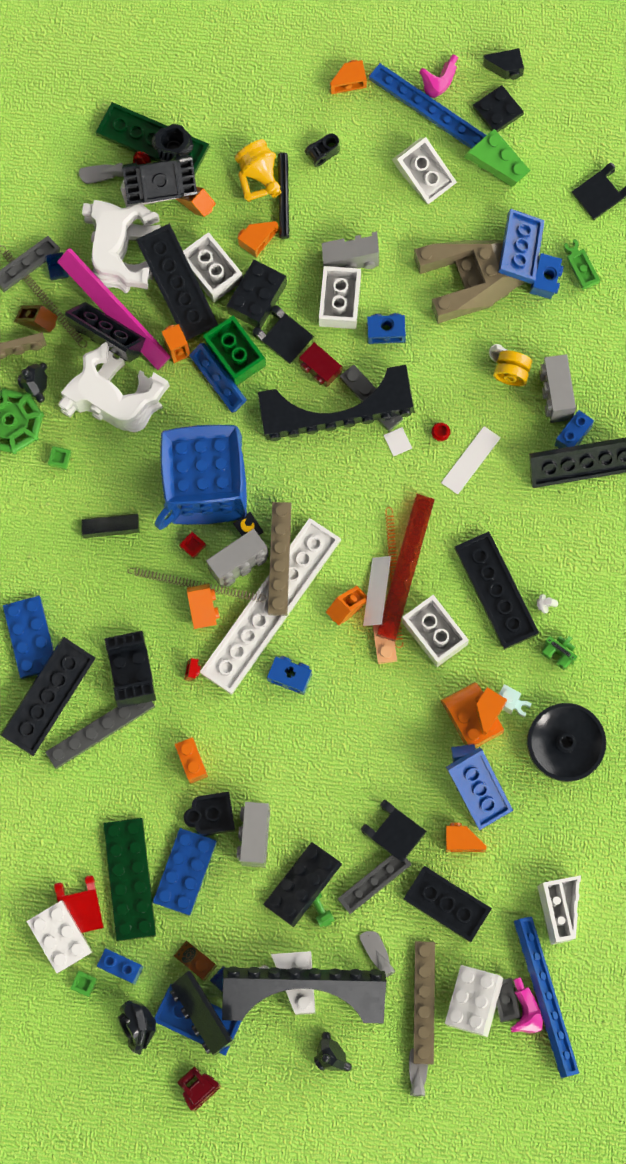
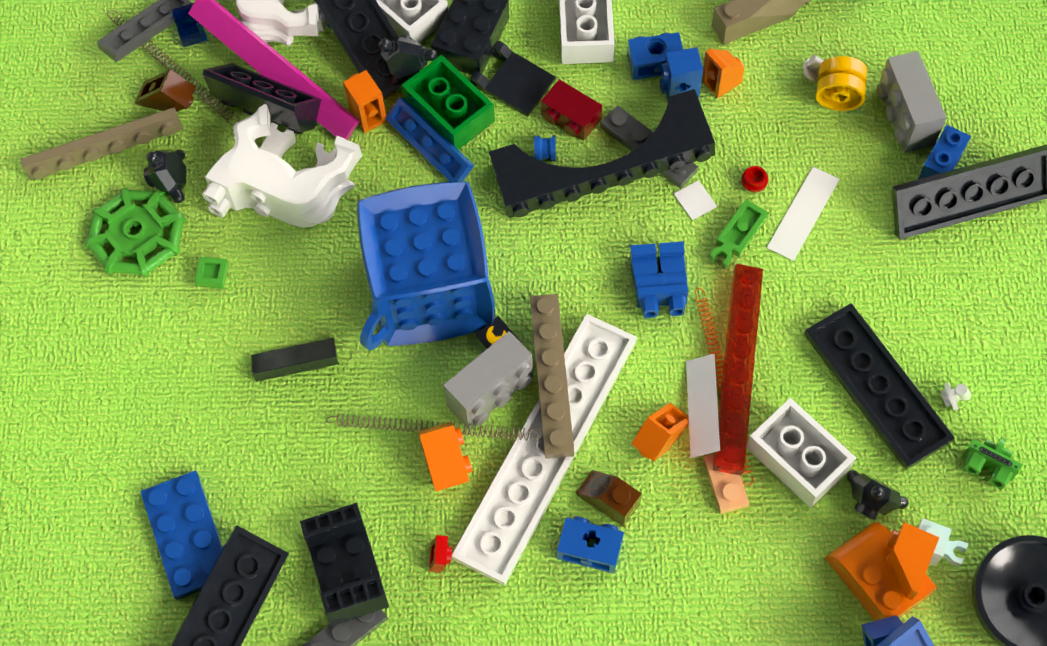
camera: 10 degrees left, 10 degrees down
red plate [179,532,206,559] -> none
none -> black rock [378,35,437,85]
none -> blue wheel [534,135,556,162]
none -> reddish brown slope [576,470,642,527]
none -> blue hips [629,241,688,319]
none -> blue brick [659,47,703,100]
none -> orange slope [702,49,745,99]
none -> bright green plate [710,199,769,270]
none -> black rock [846,470,909,520]

